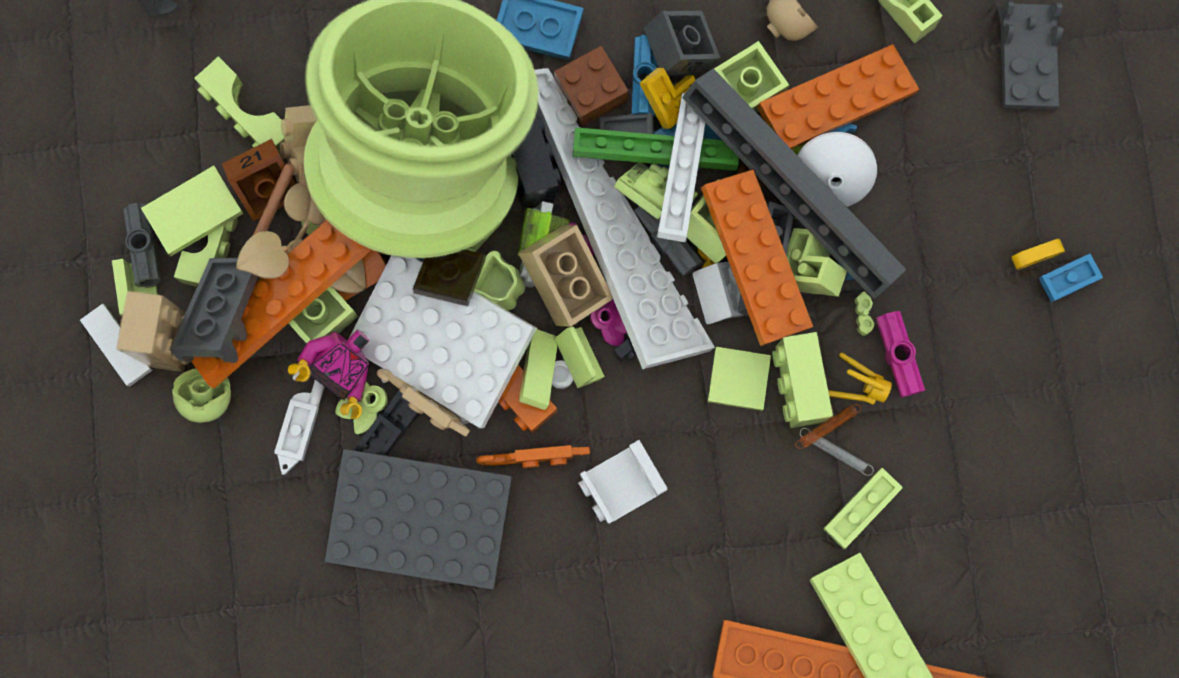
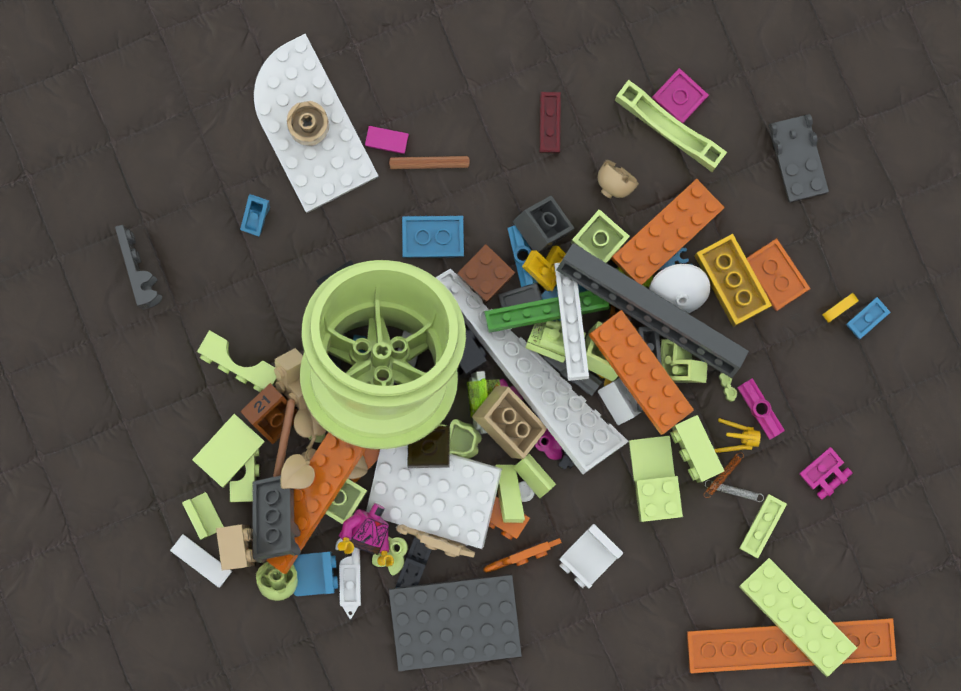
camera: 20 degrees left, 5 degrees up
dark grey piece [123,203,161,288] -> none
none -> dark azure bracket [293,552,338,596]
none -> yellowish green brick [635,476,683,522]
none -> yellow brick [694,234,772,327]
none -> orange tile [746,238,811,311]
none -> dark pink plate [799,447,853,500]

